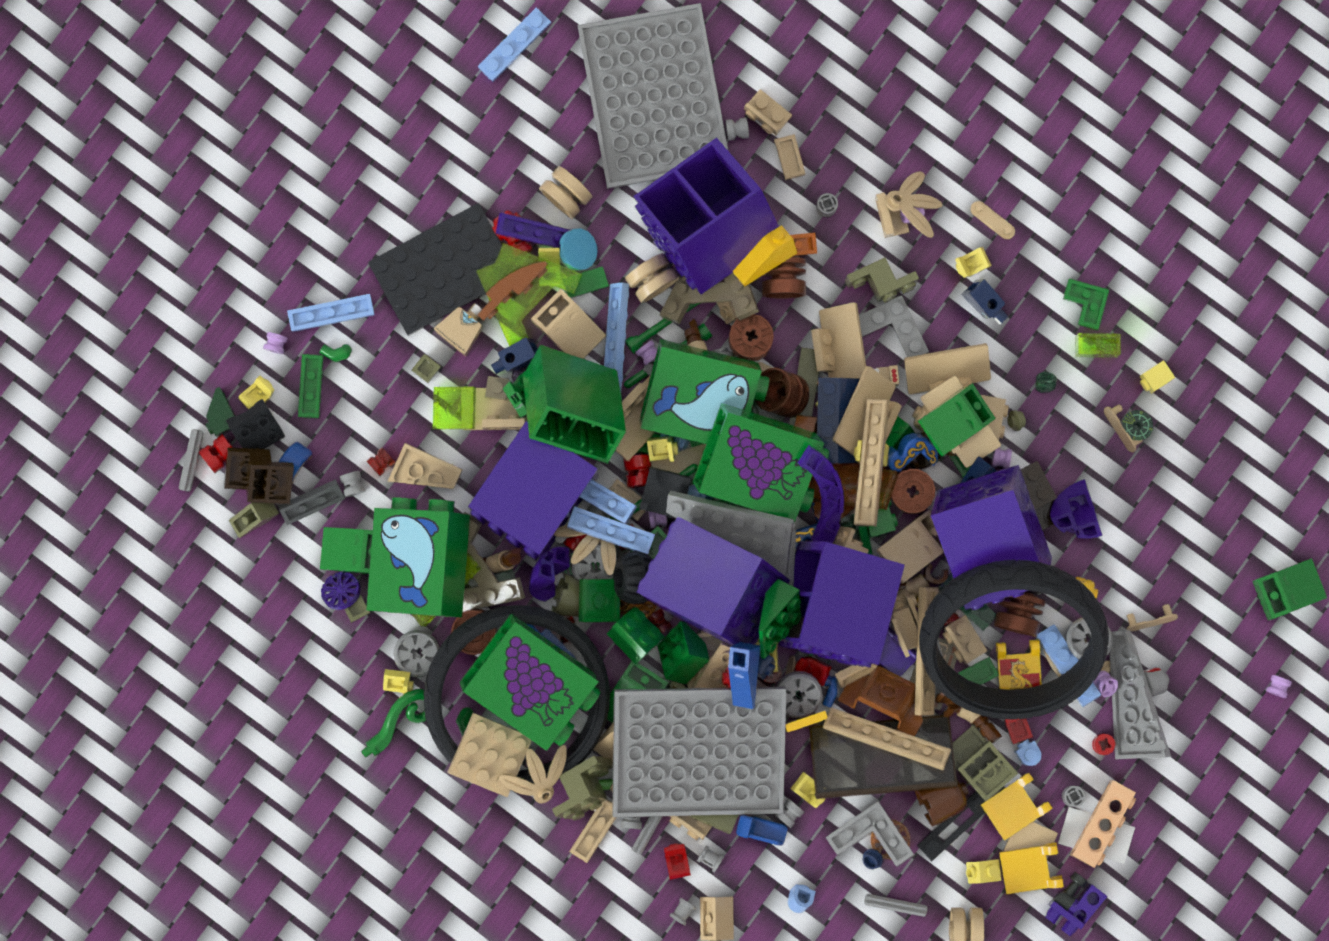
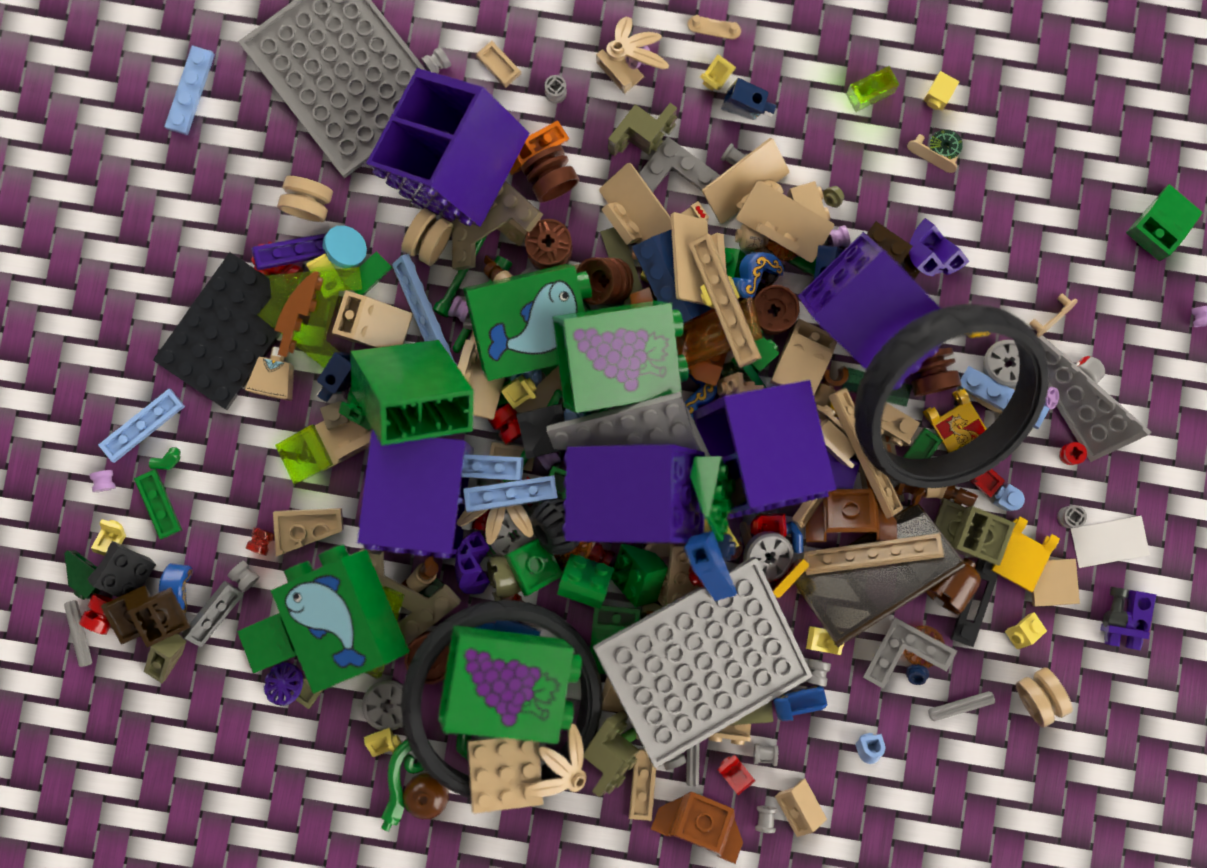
camera: 25 degrees left, 0 degrees up
olive plate [411,354,441,384] -> none
yellow slope [733,225,797,287] -> none
tan bracket [744,89,792,135] -> none
dark purple tile [797,445,844,543] -> none
green slope [918,383,996,457] -> none
yellow flag [999,842,1064,894] -> none
clear green tile [1036,372,1057,393] -> none
green tile [1063,278,1109,331] -> none
light nougat brick [1070,780,1136,868] -> none
none -> reddish brown cylinder [403,772,449,820]
none -> dark orange piece [650,792,743,864]
none -> light grey bush [720,143,748,166]

